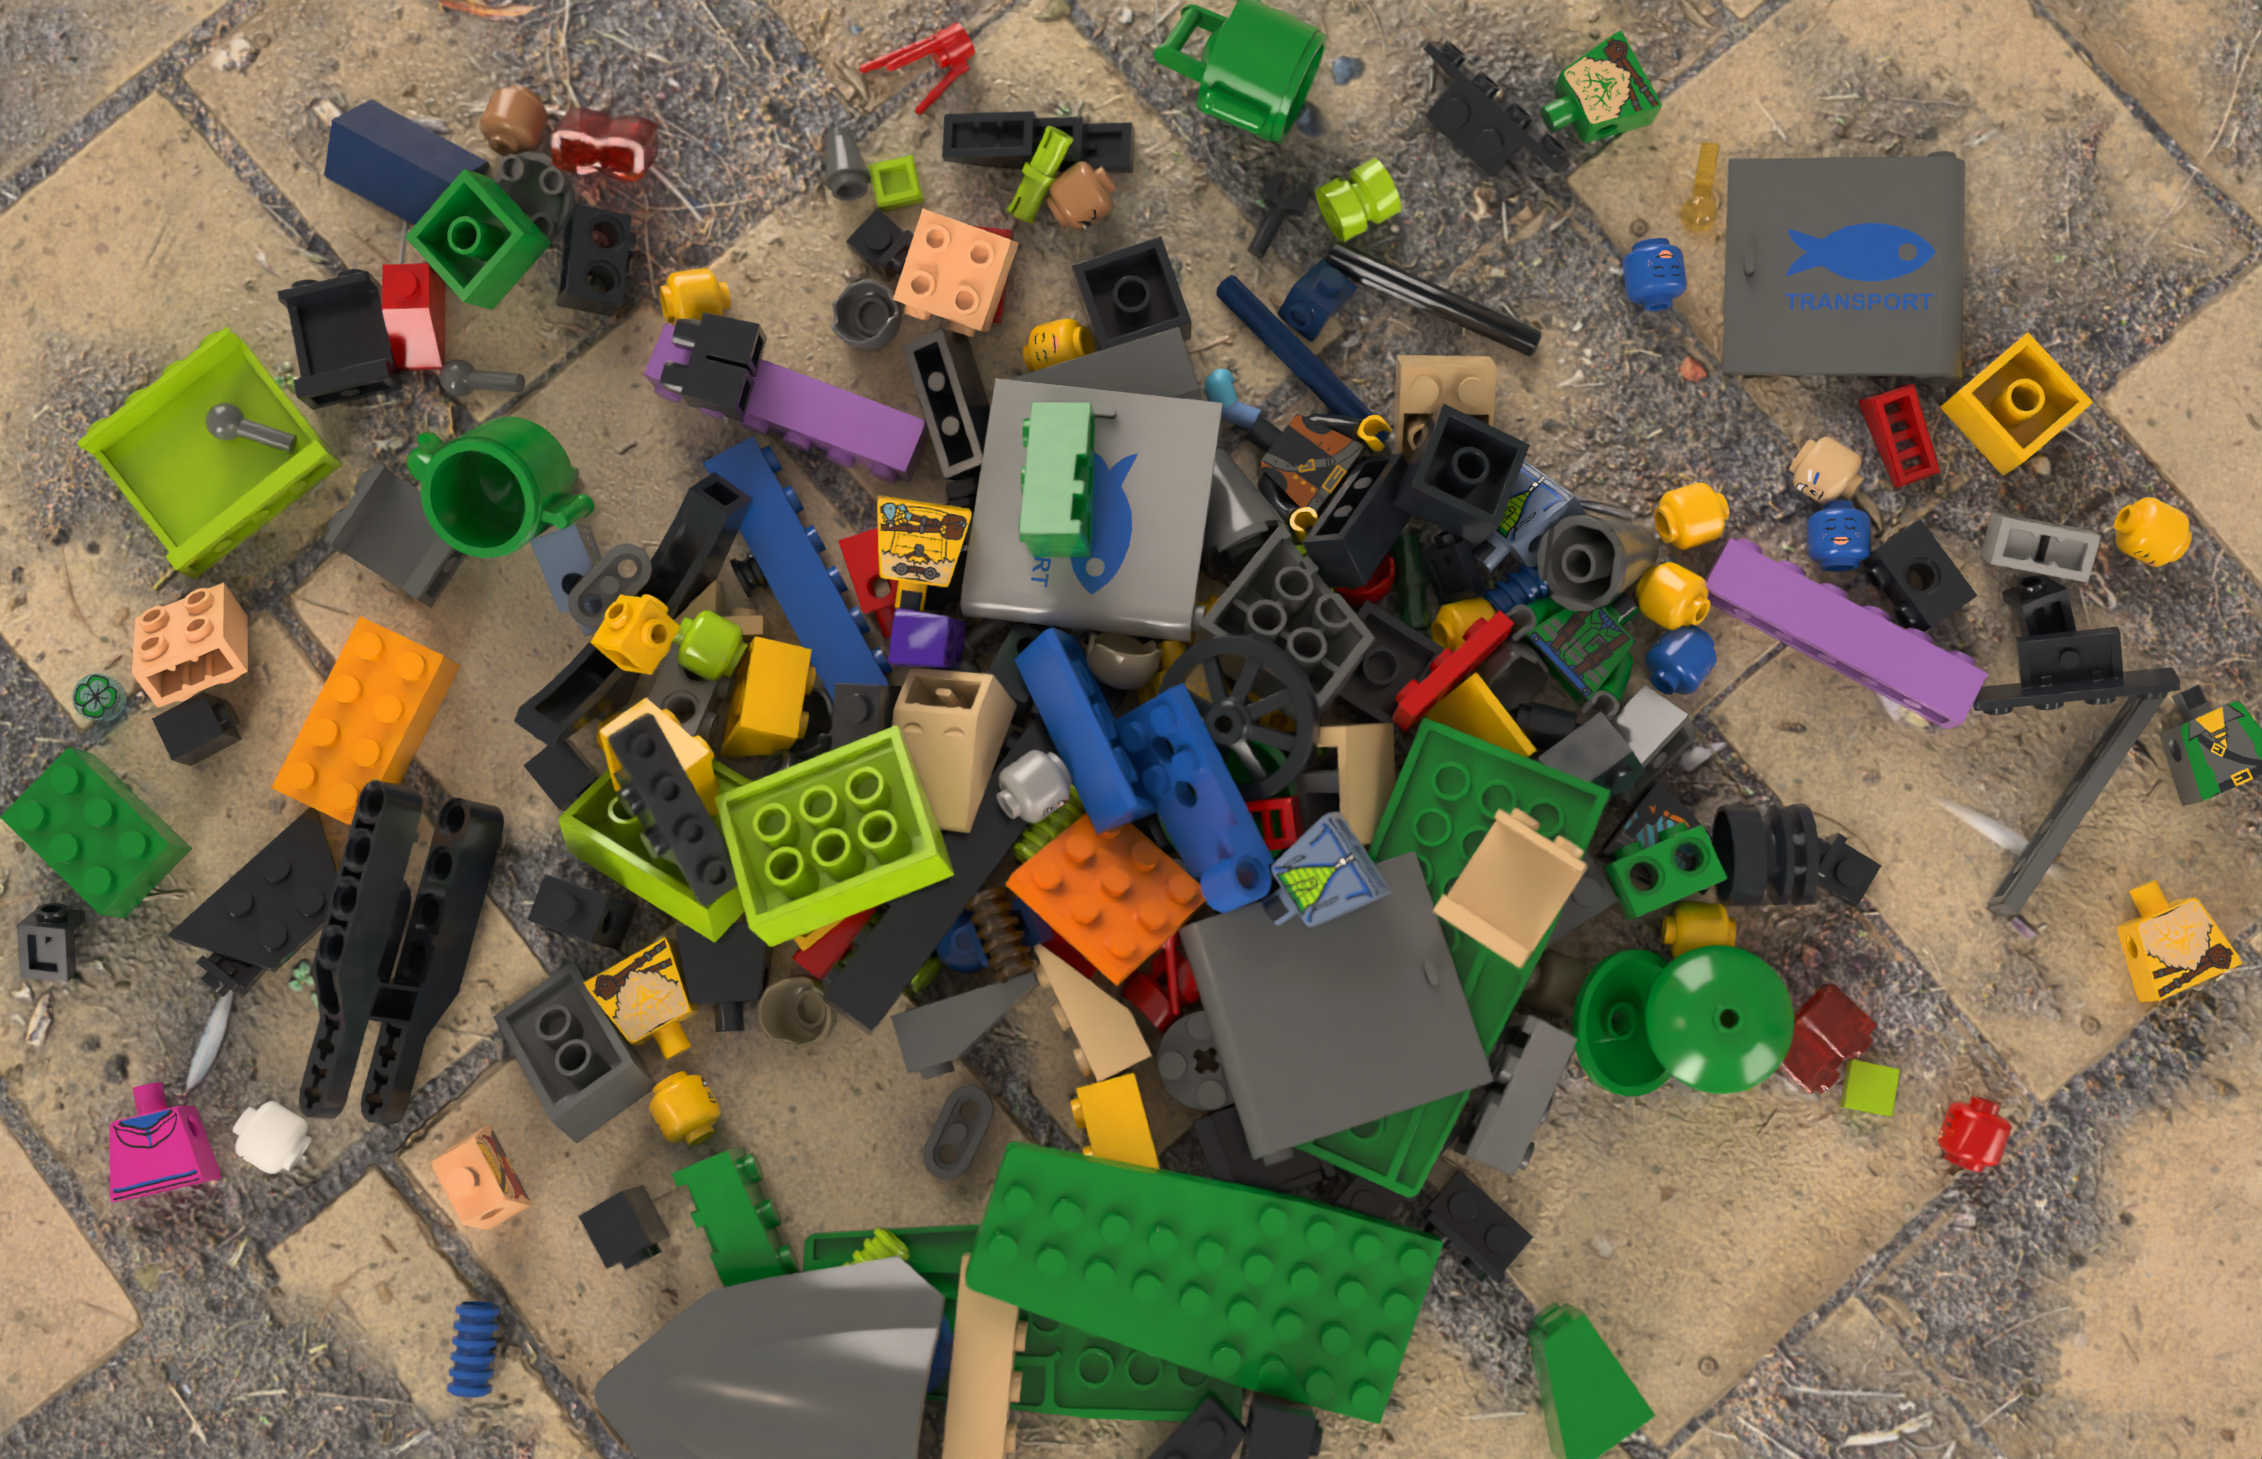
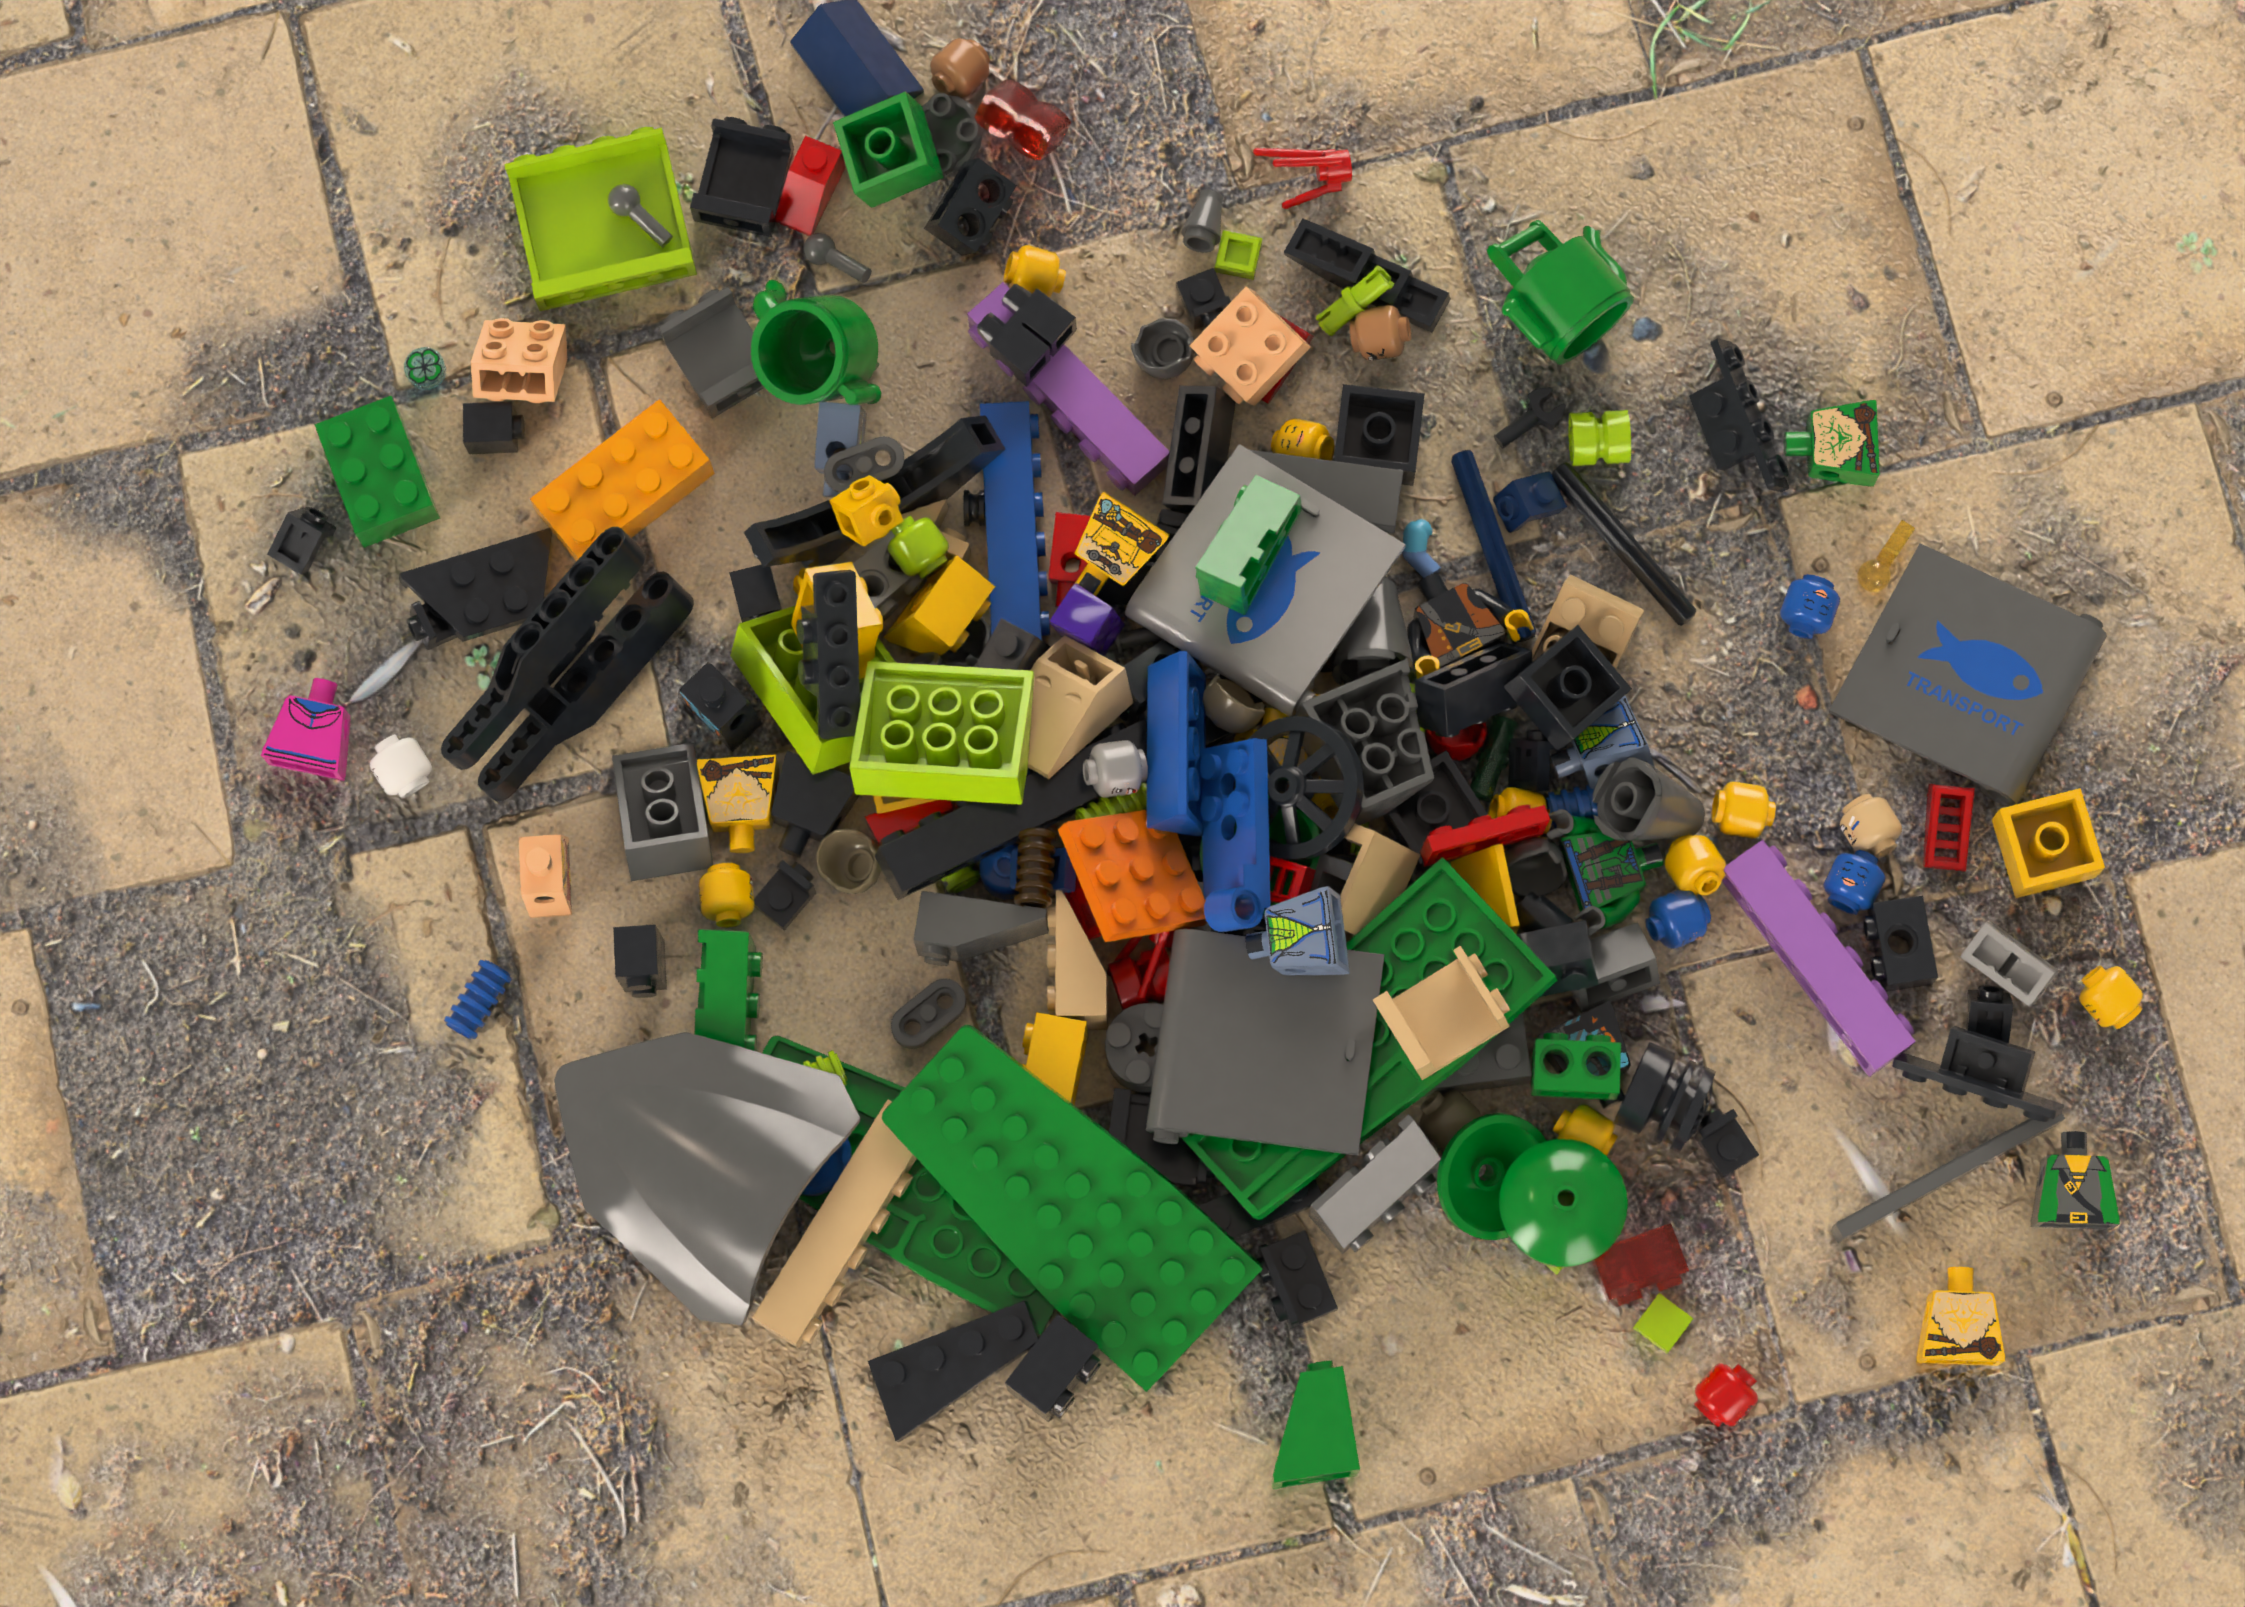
camera: 25 degrees right, 5 degrees down
none -> black bracket [754,860,816,931]

